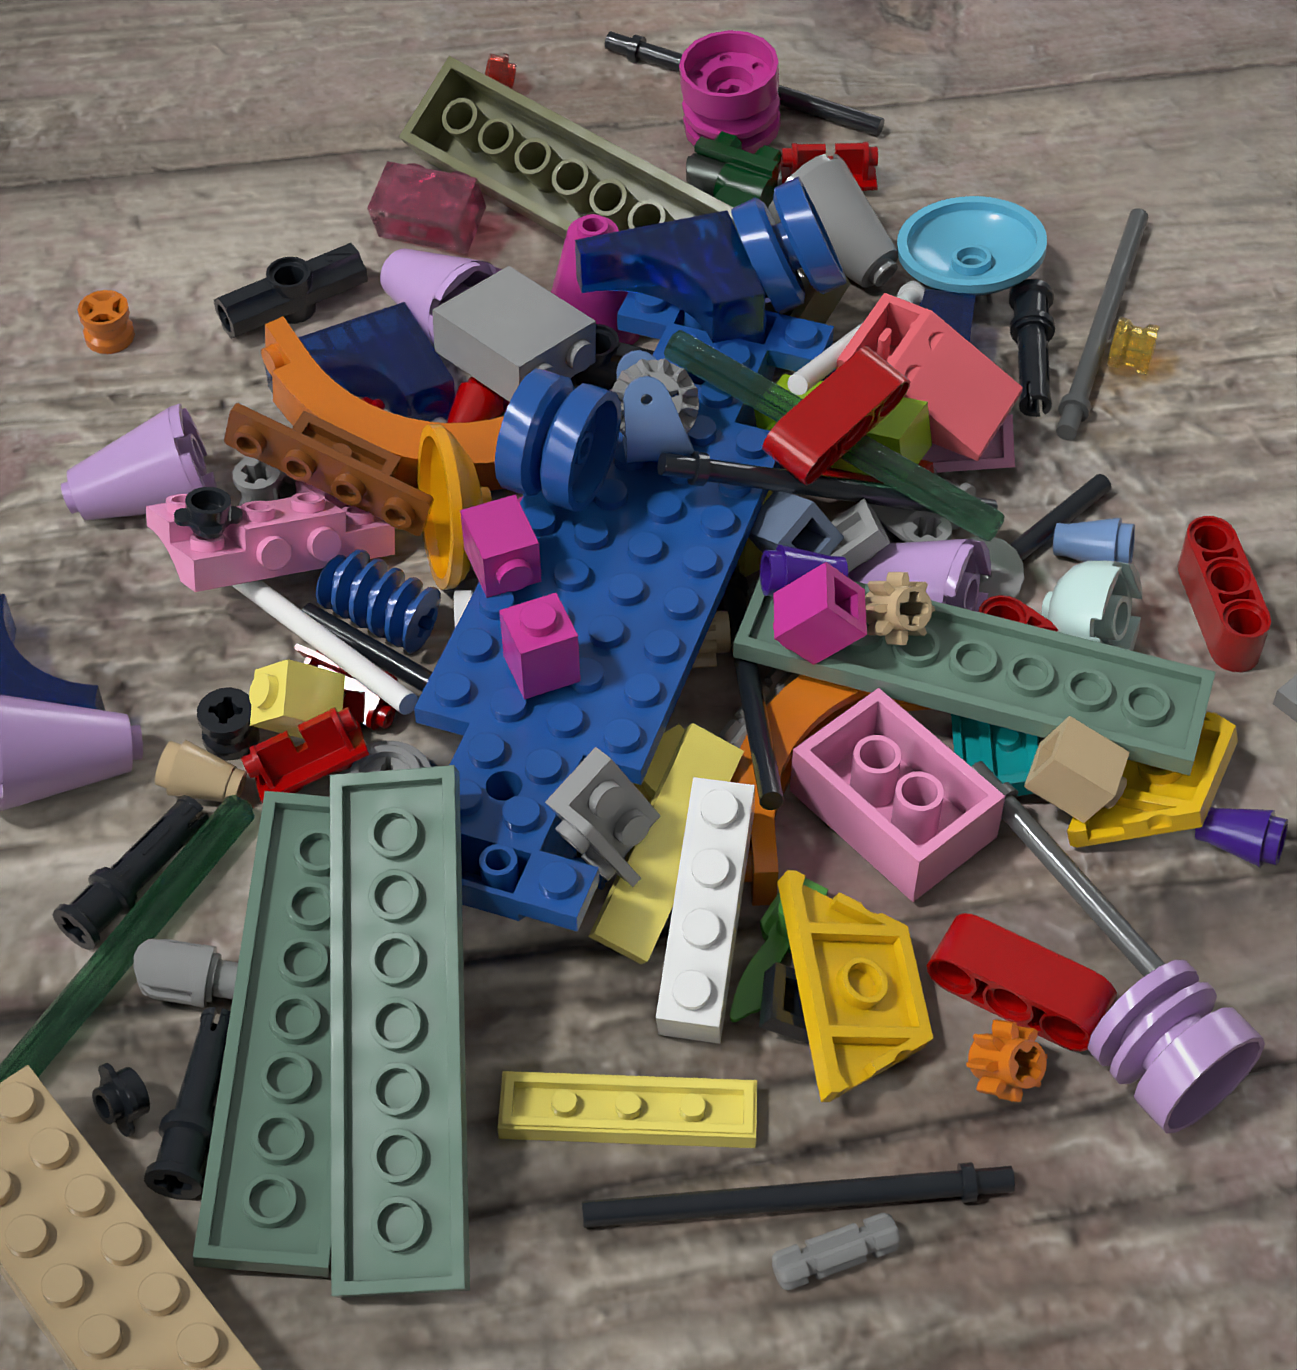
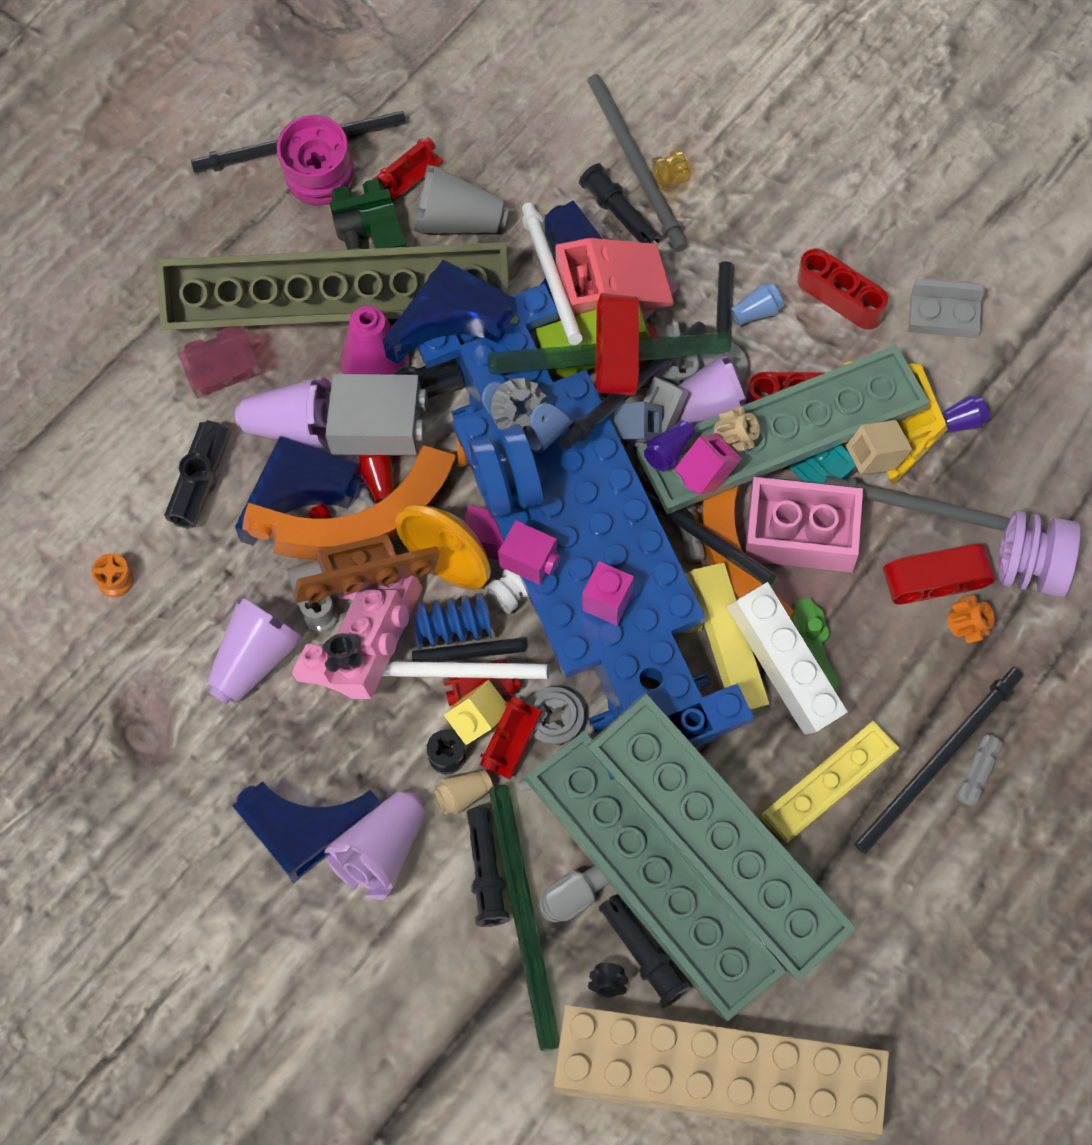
camera: 40 degrees left, 15 degrees up
clear red plate [485,53,517,89] -> none
light grey bracket [545,747,660,887] -> none
blue wheel [731,176,847,314] -> none
black plate [759,962,809,1044] -> none
yellow wing [777,870,933,1102] -> none
medium azure dish [897,196,1047,296] -> none
light aqua cylinder [1042,561,1142,651] -> none

